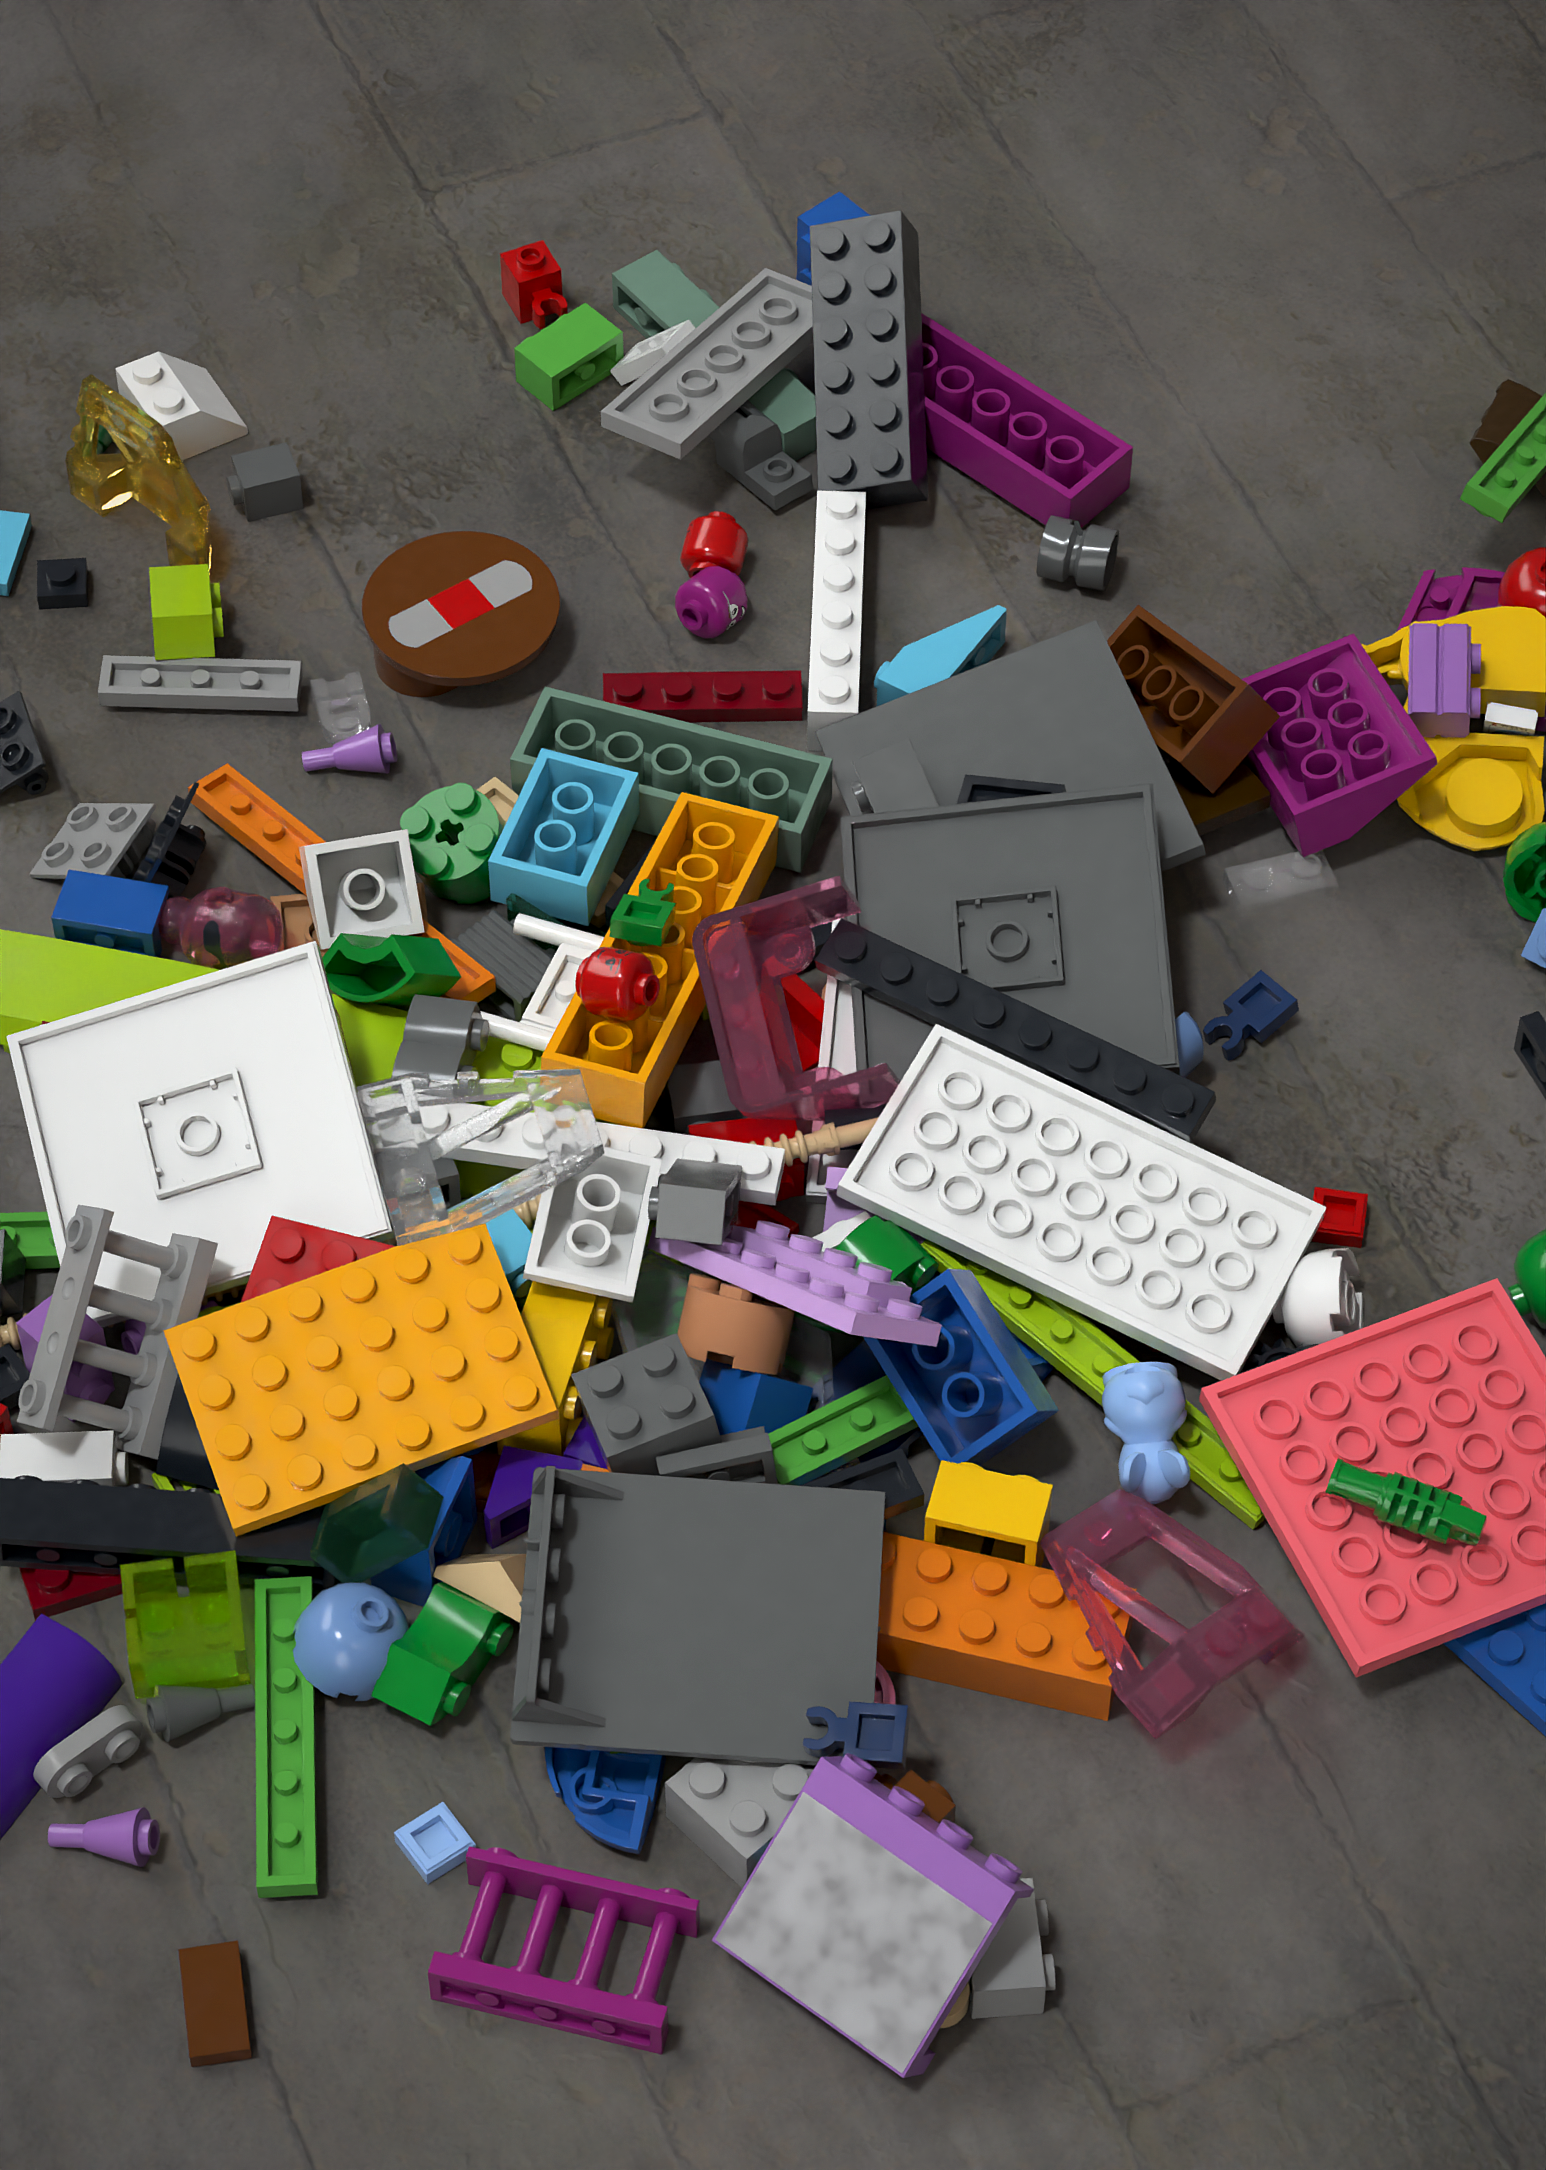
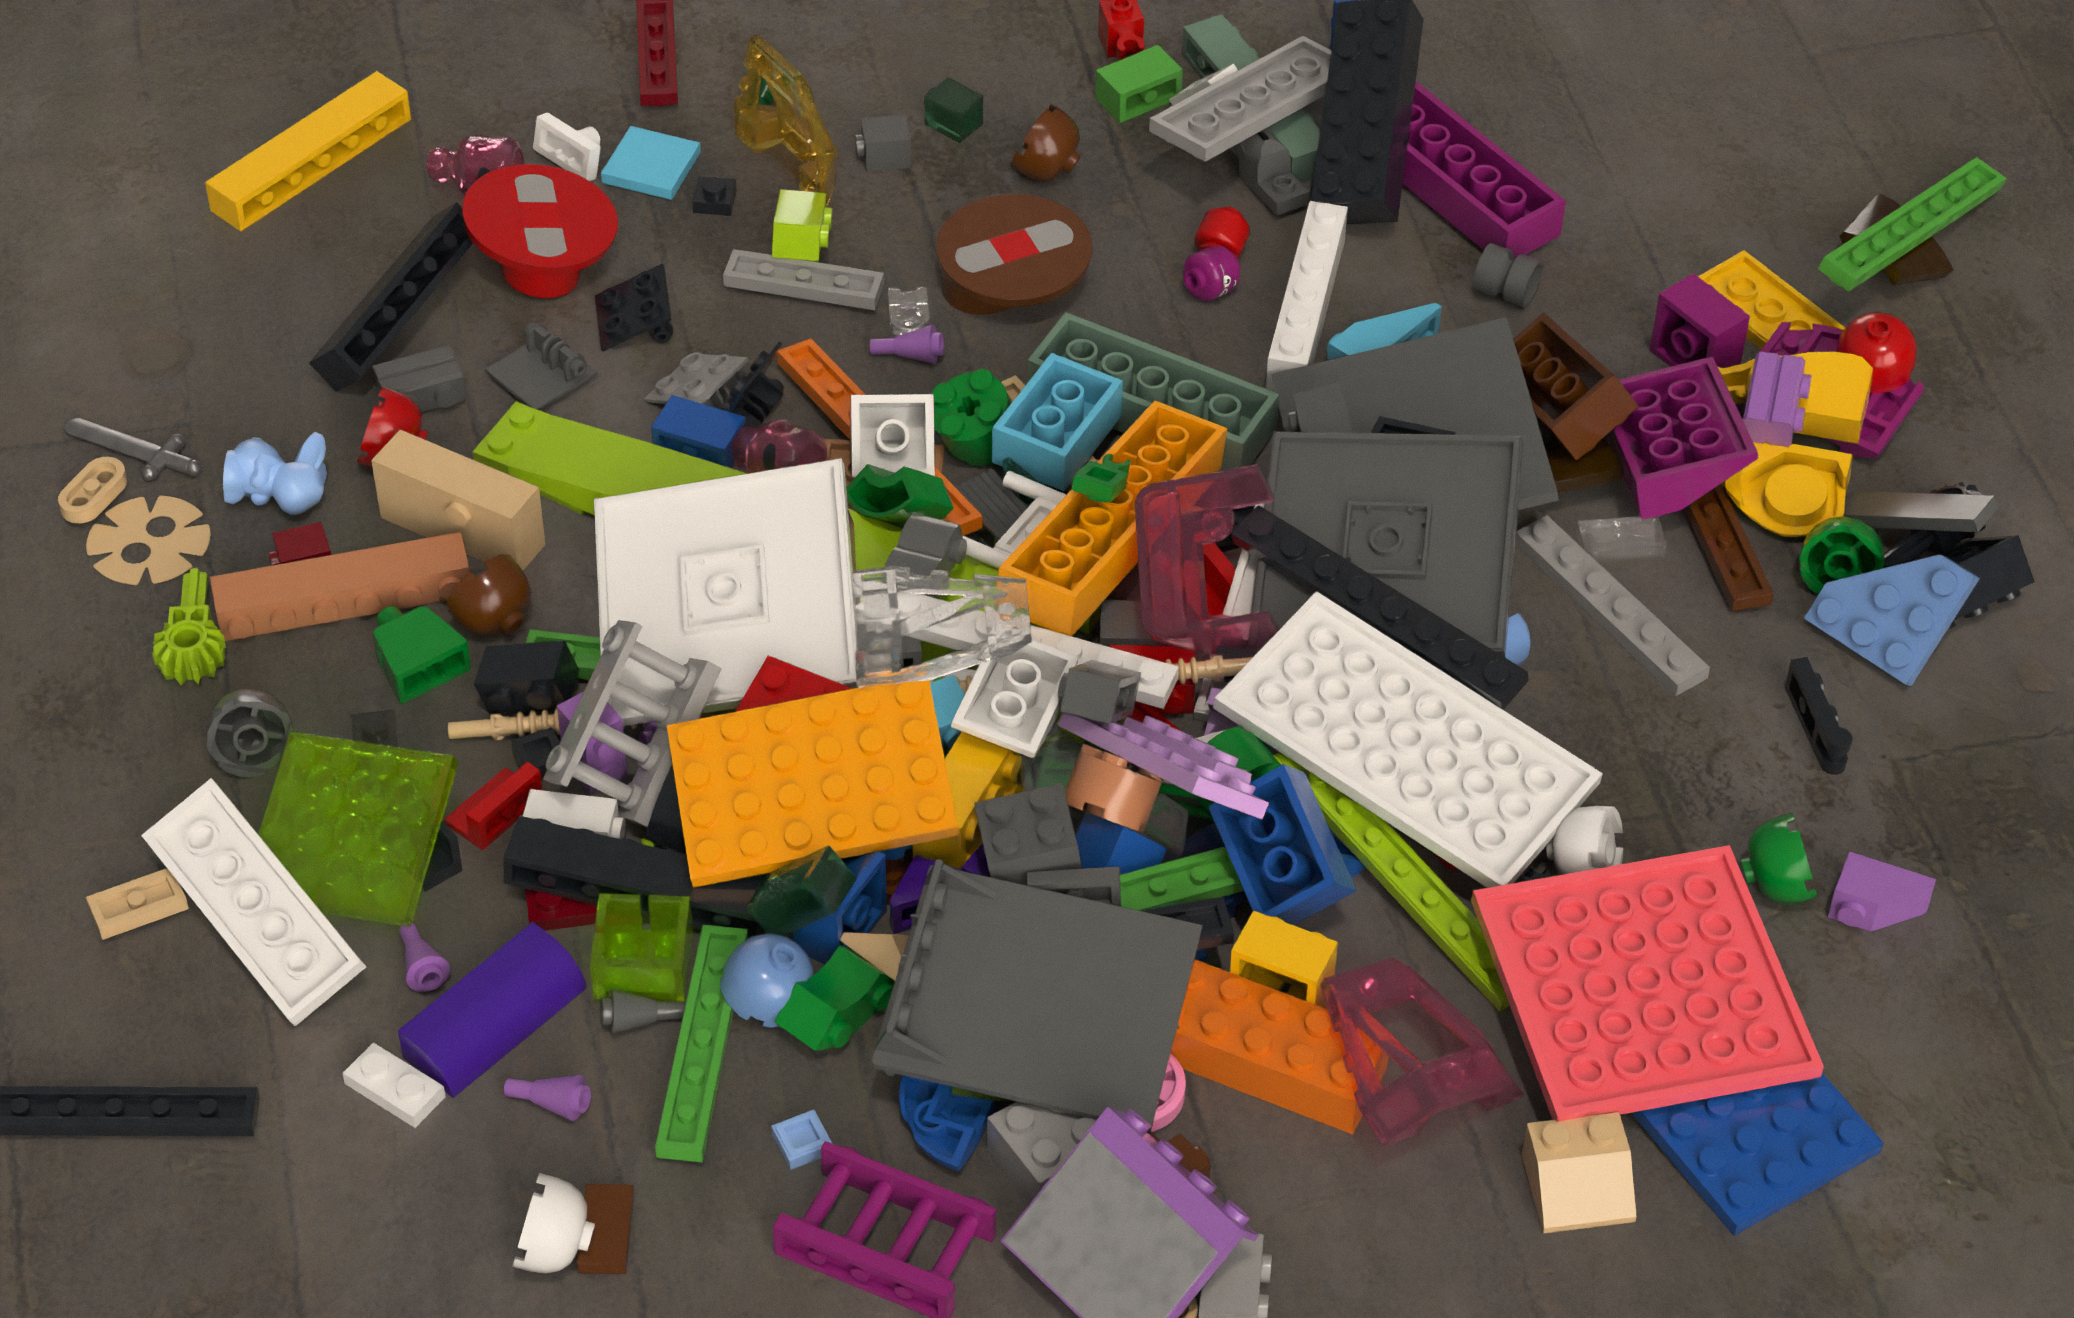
camera: 10 degrees right, 5 degrees down
light grey plate [33,1705,143,1798] -> none
white slope [115,351,248,468] -> none
red head [575,947,660,1021] -> none
dark red plate [603,670,803,723] -> none
dark blue plate [803,1701,910,1770] -> none
light blue animal [1102,1362,1190,1504] -> none
dark blue plate [1203,970,1299,1061] -> none
red tile [1311,1187,1368,1248] -> none
green hinge [1326,1458,1487,1546] -> none
white tile [1483,702,1538,736] -> none
none -> white cylinder [512,1173,595,1273]
none -> clear green brick [924,77,983,143]
none -> reddish brown cylinder [1010,103,1081,182]
none -> light grey plate [1515,515,1710,696]
none -> tan slope [1521,1112,1637,1234]
none -> magenta brick [1649,273,1750,368]
none -> reddish brown plate [1684,484,1774,611]
none -> yellow tile [1698,250,1845,350]

